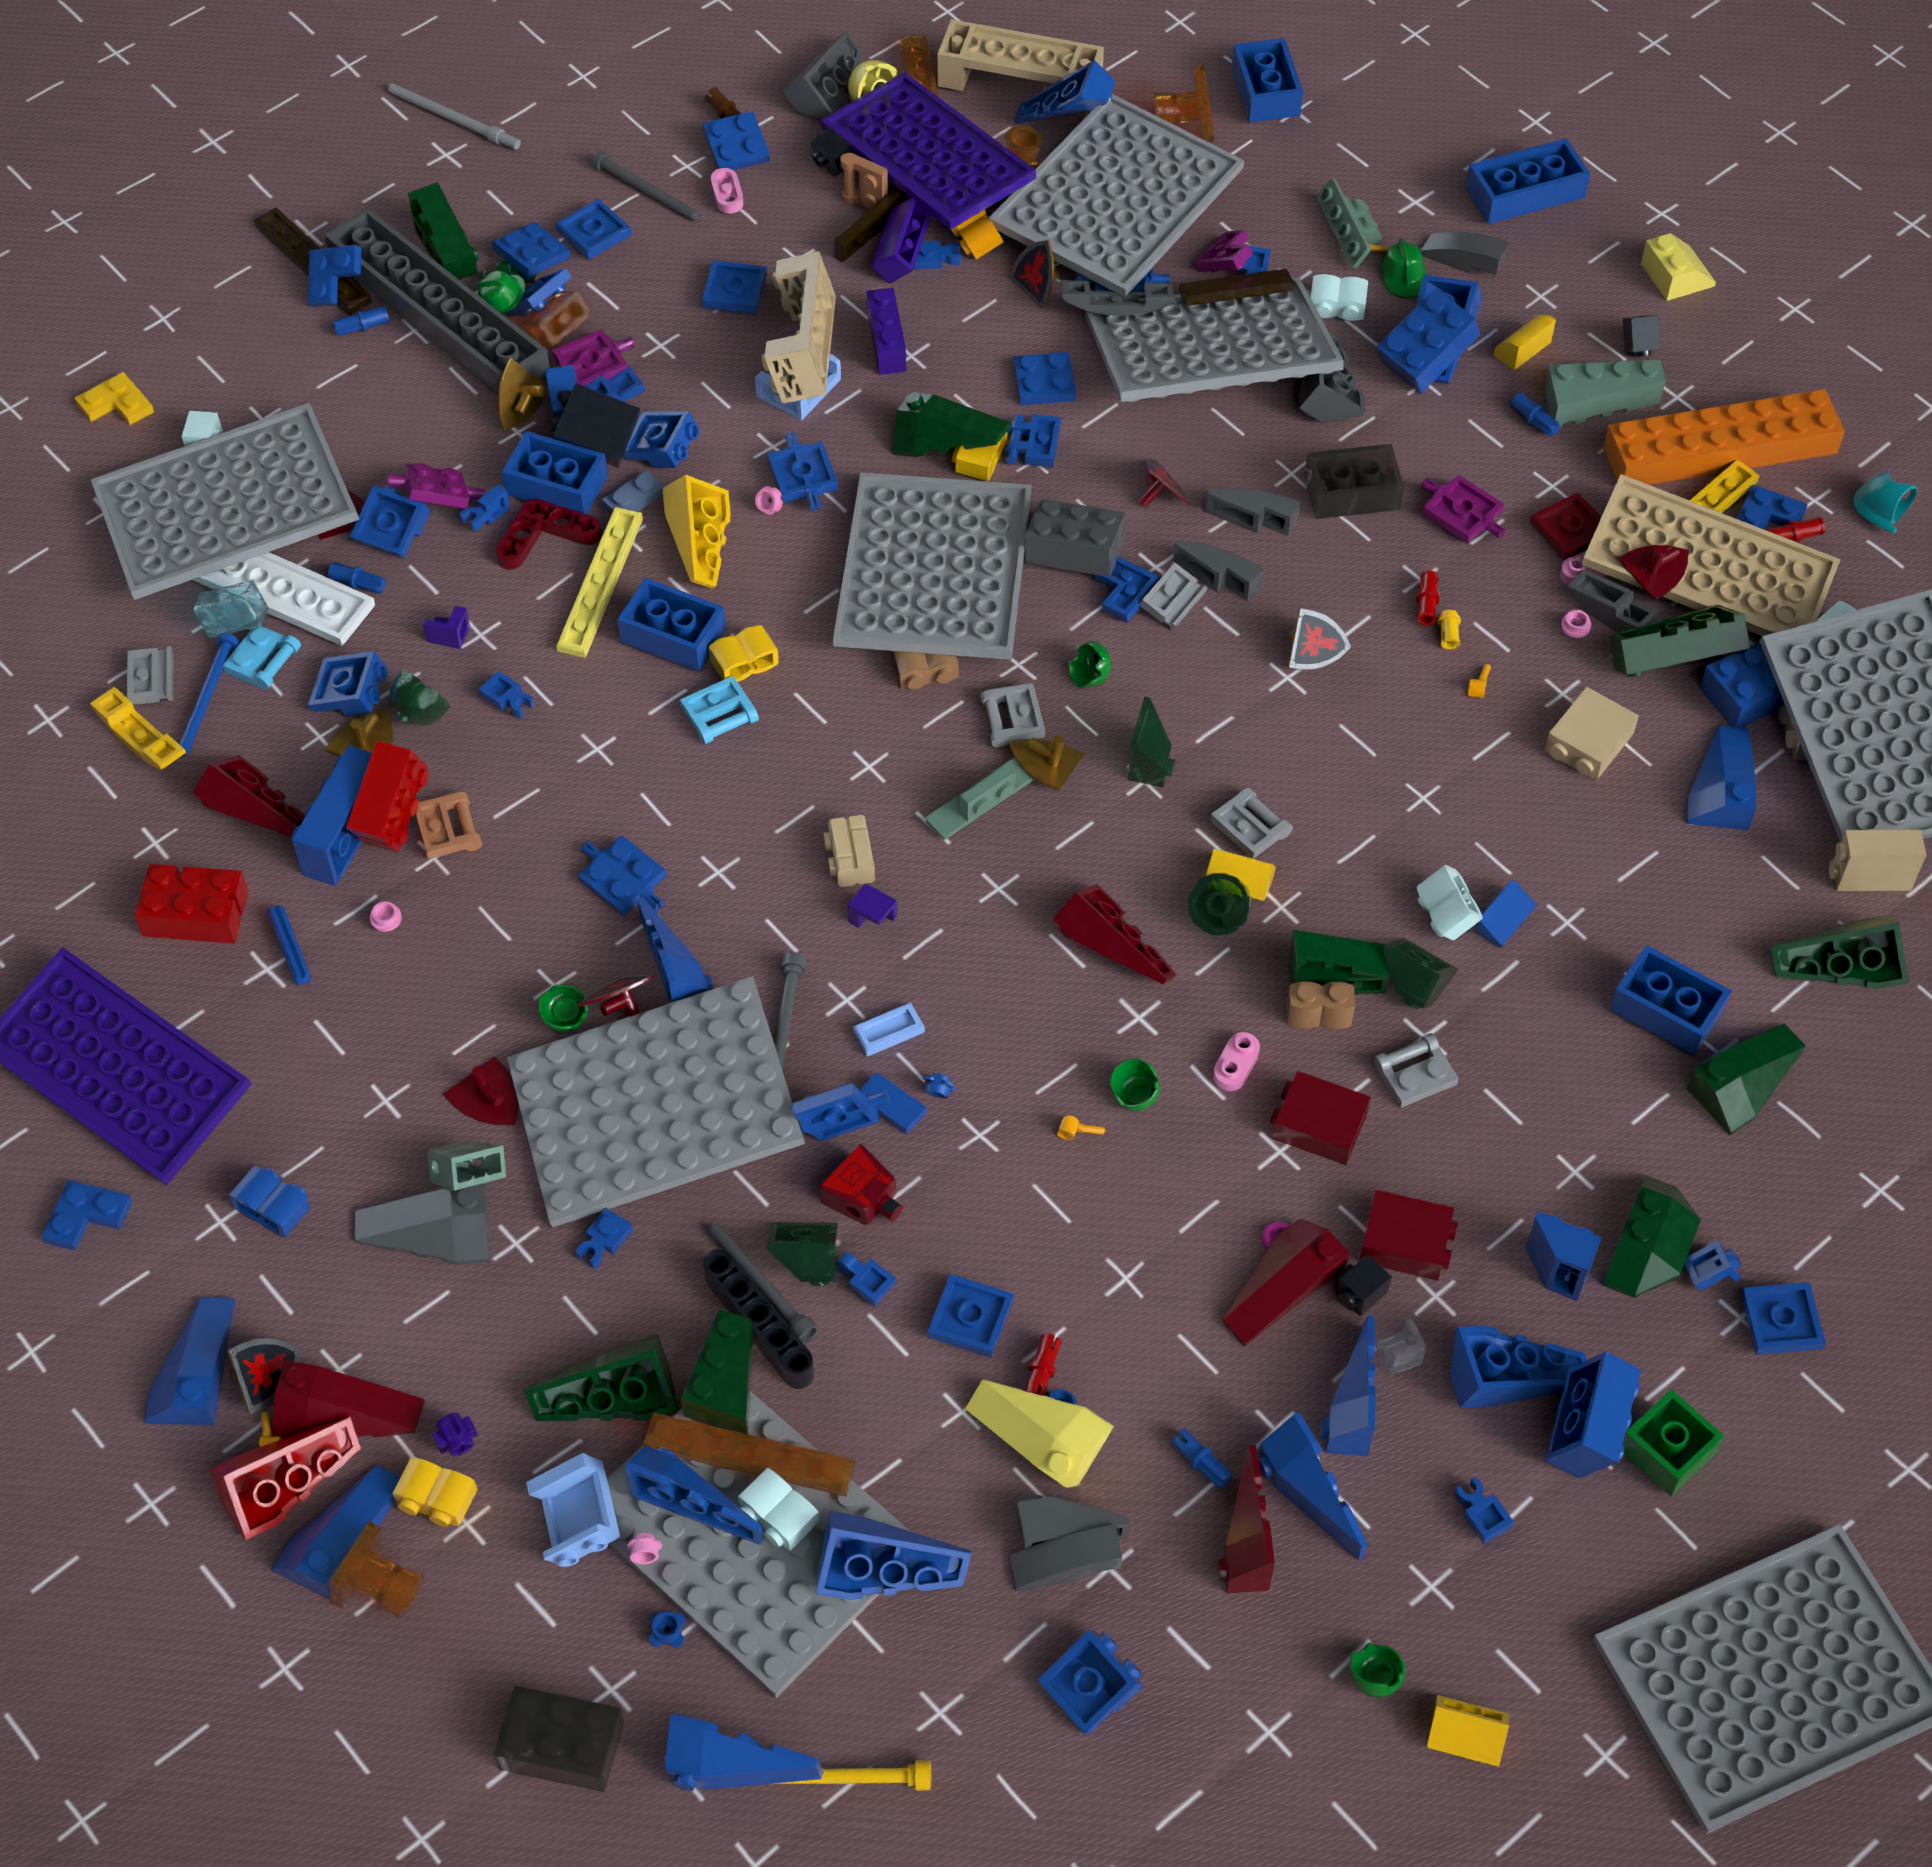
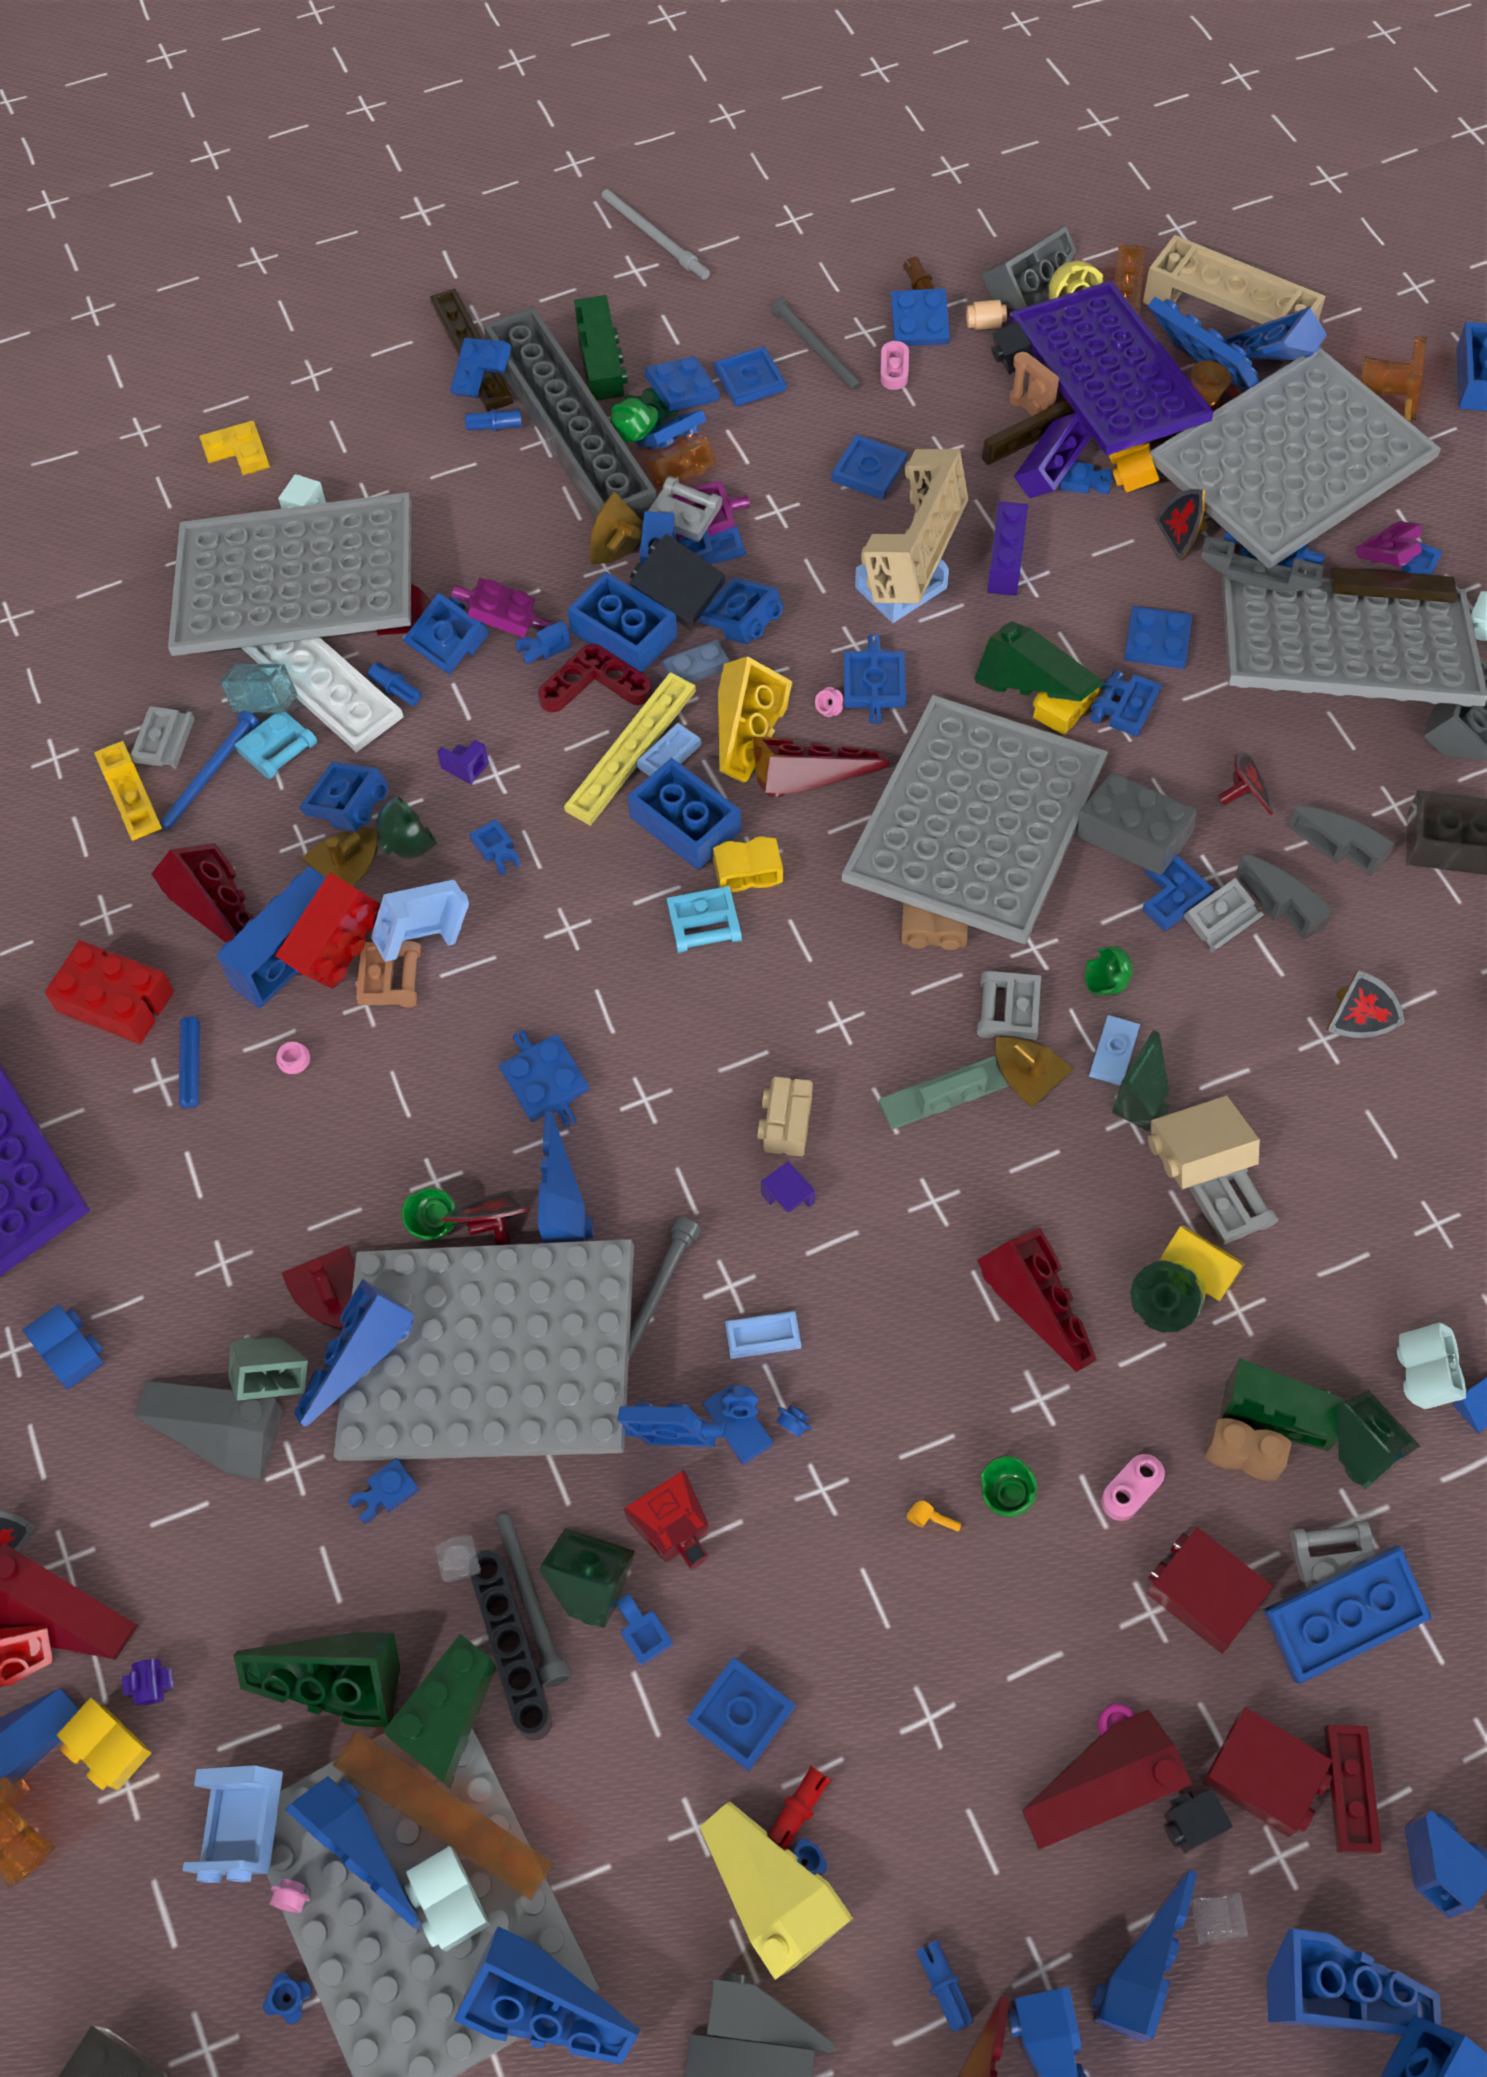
camera: 20 degrees right, 5 degrees up
none -> wedge [294,1279,414,1427]
none -> light blue panel [371,880,469,962]
none -> clear bracket [434,1535,481,1583]
none -> light blue plate [637,723,701,776]
none -> light grey plate [649,476,722,542]
none -> blue plate [722,1386,759,1419]
none -> dark red wedge [753,737,890,797]
none -> light nougat brick [966,299,1007,331]
none -> light blue plate [1089,1015,1140,1086]
none -> blue plate [1148,297,1262,393]
none -> tan brick [1148,1096,1260,1189]
none -> blue tile [1263,1545,1432,1684]
none -> dark red plate [1324,1725,1382,1854]

